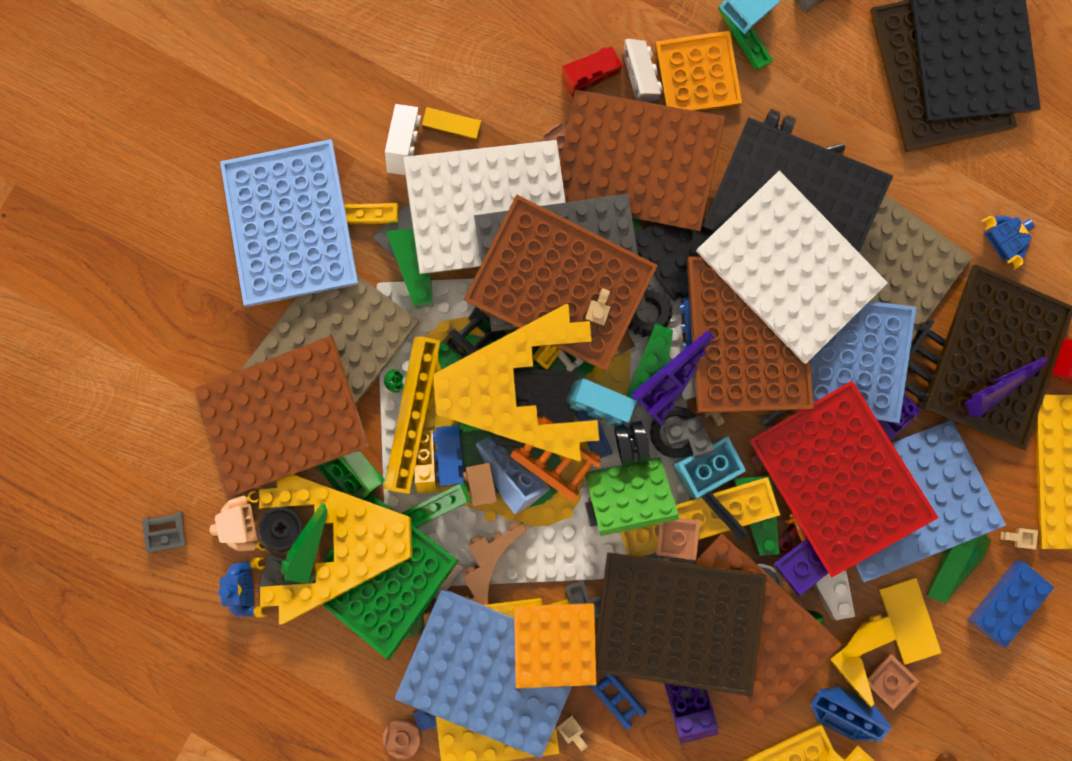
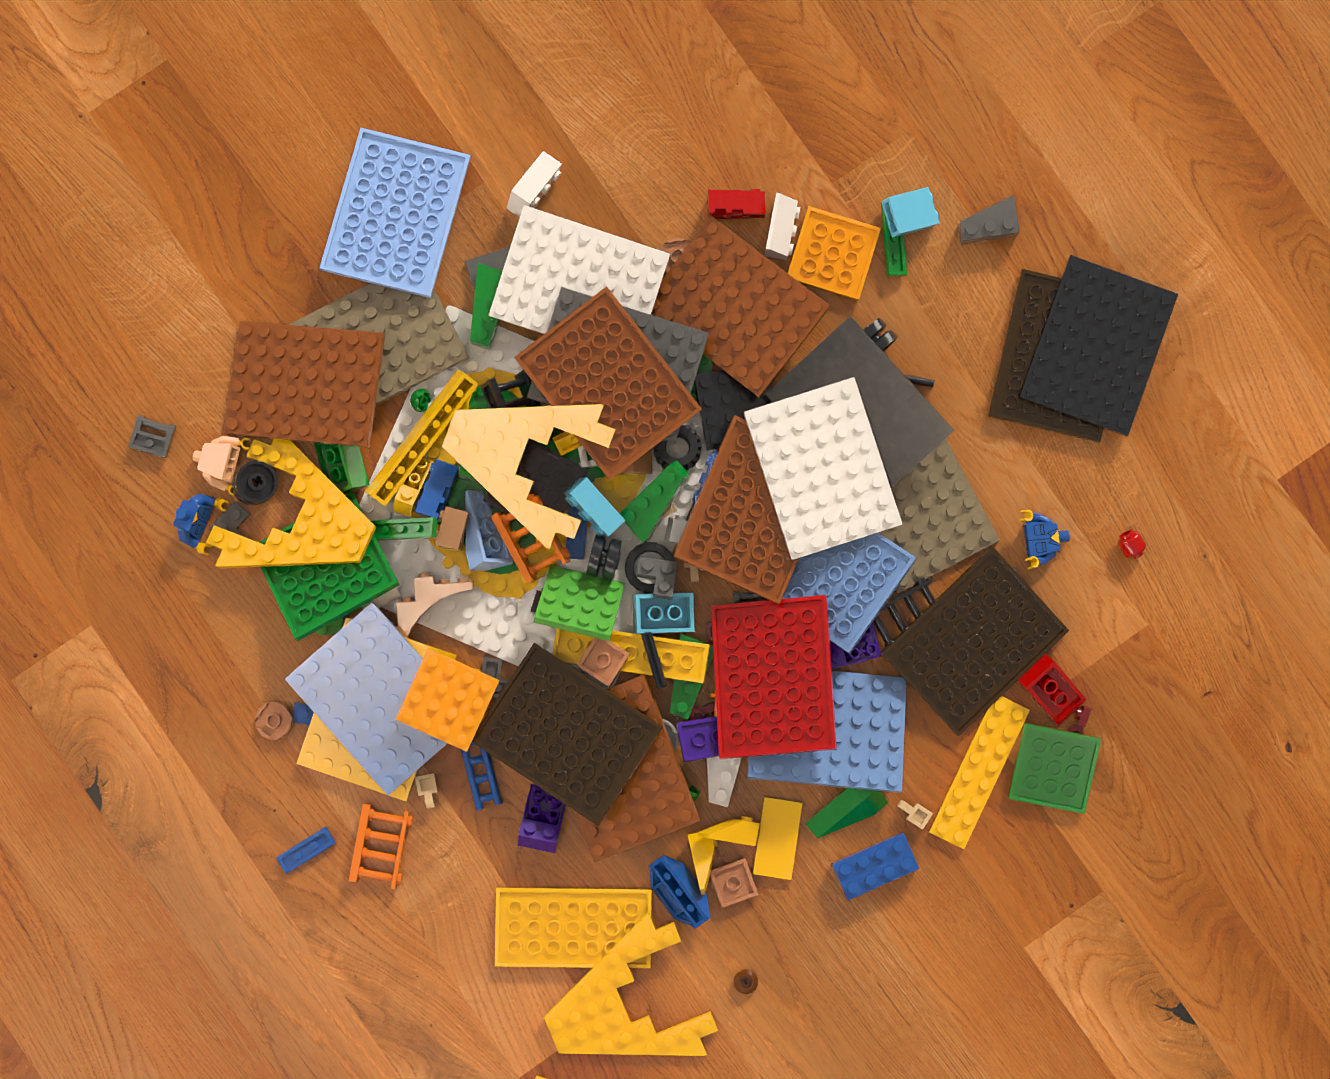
camera: 25 degrees right, 0 degrees up
green wedge [280,503,328,584] -> none
yellow tile [344,203,399,225] -> none
yellow tile [422,107,481,140] -> none
tan plate [585,288,610,326] -> none
dark purple wedge [631,331,715,426] -> none
dark purple wedge [964,357,1048,417] -> none

